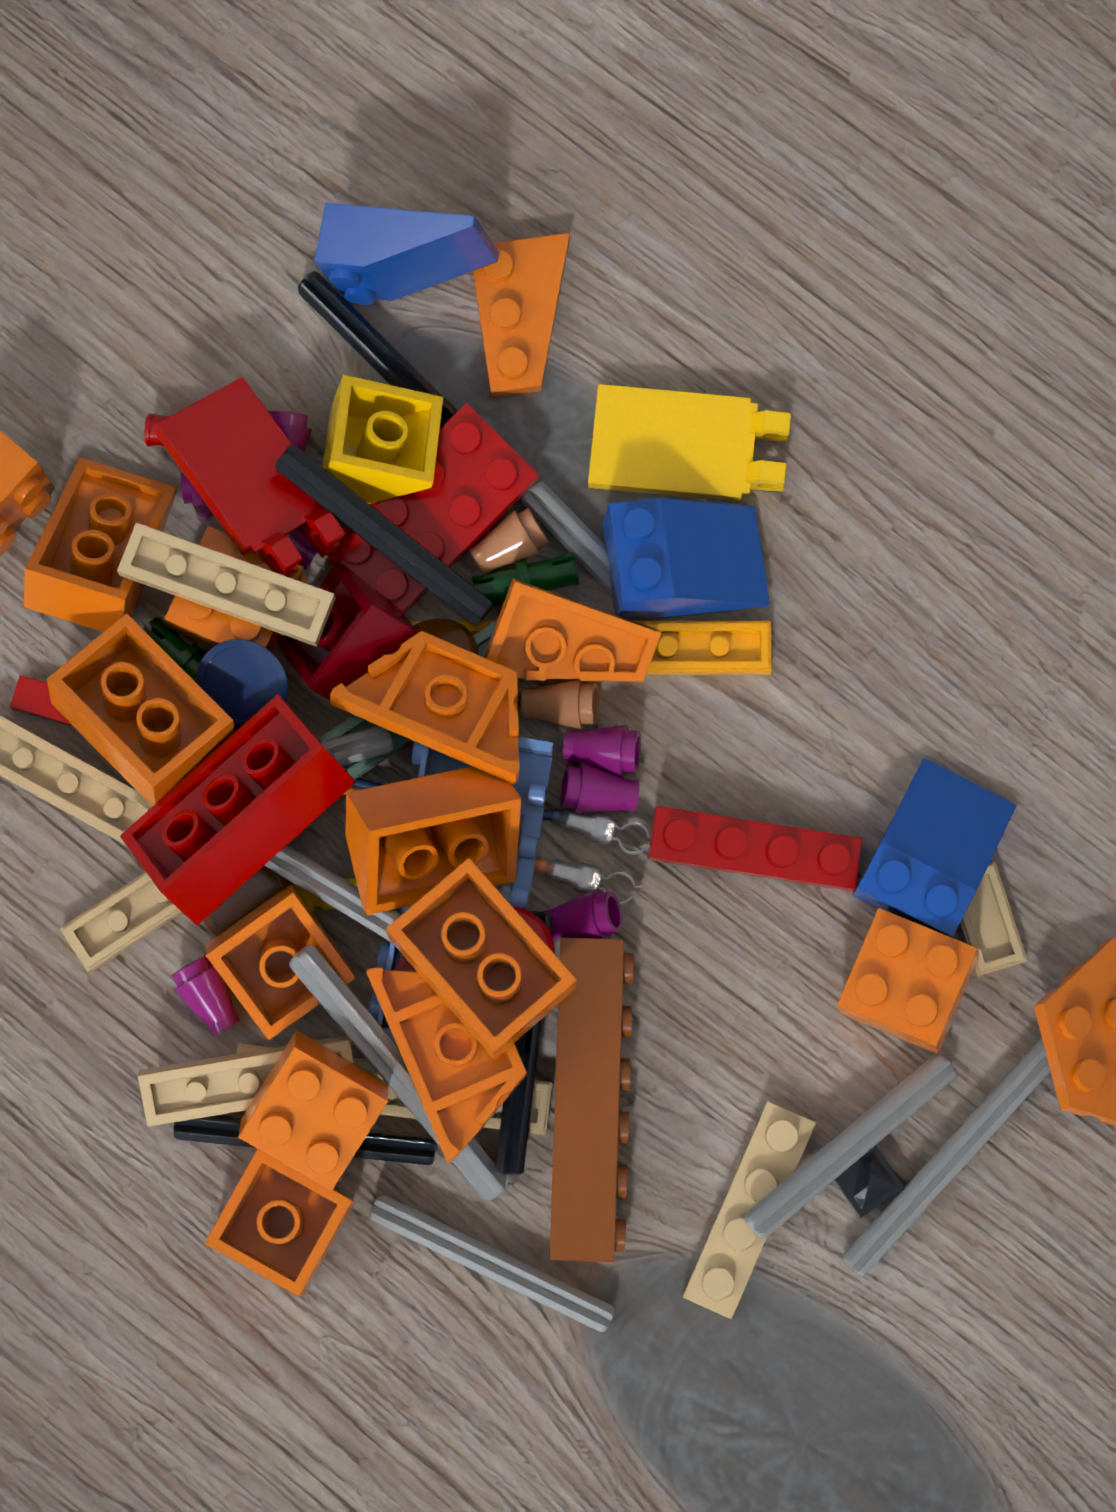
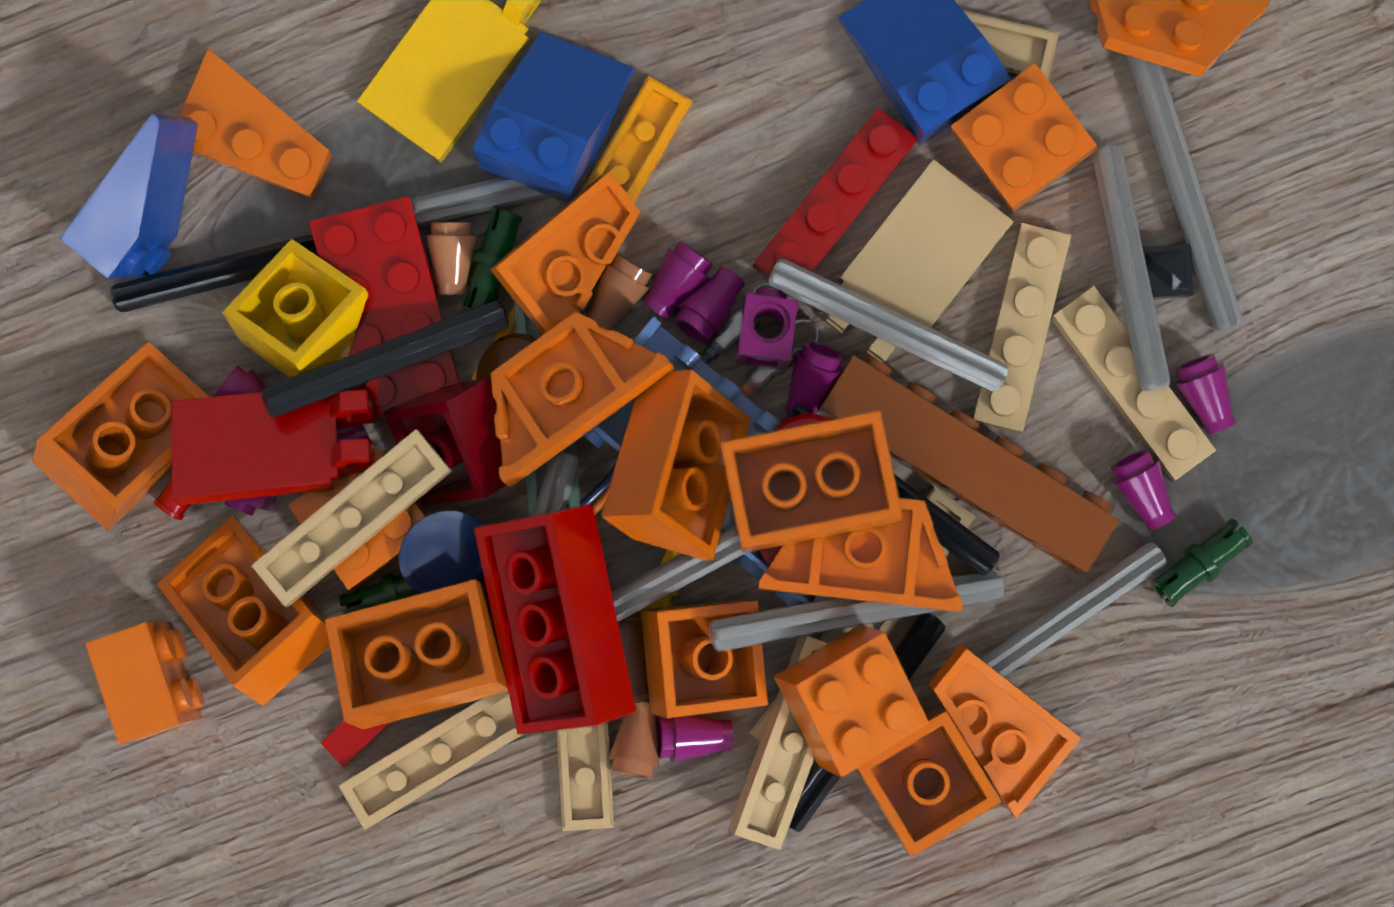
camera: 60 degrees left, 5 degrees up
none -> orange slope [32,341,209,531]
none -> nougat cone [608,702,659,779]
none -> magenta brick [735,288,798,371]
none -> light grey axle [768,259,1009,391]
none -> tan tile [826,159,1014,363]
none -> orange wing [928,644,1081,819]
none -> tan plate [972,223,1071,434]
none -> magenta cone [1111,450,1176,530]
none -> dark green pin [1151,519,1253,607]
none -> magenta cone [1175,354,1236,434]

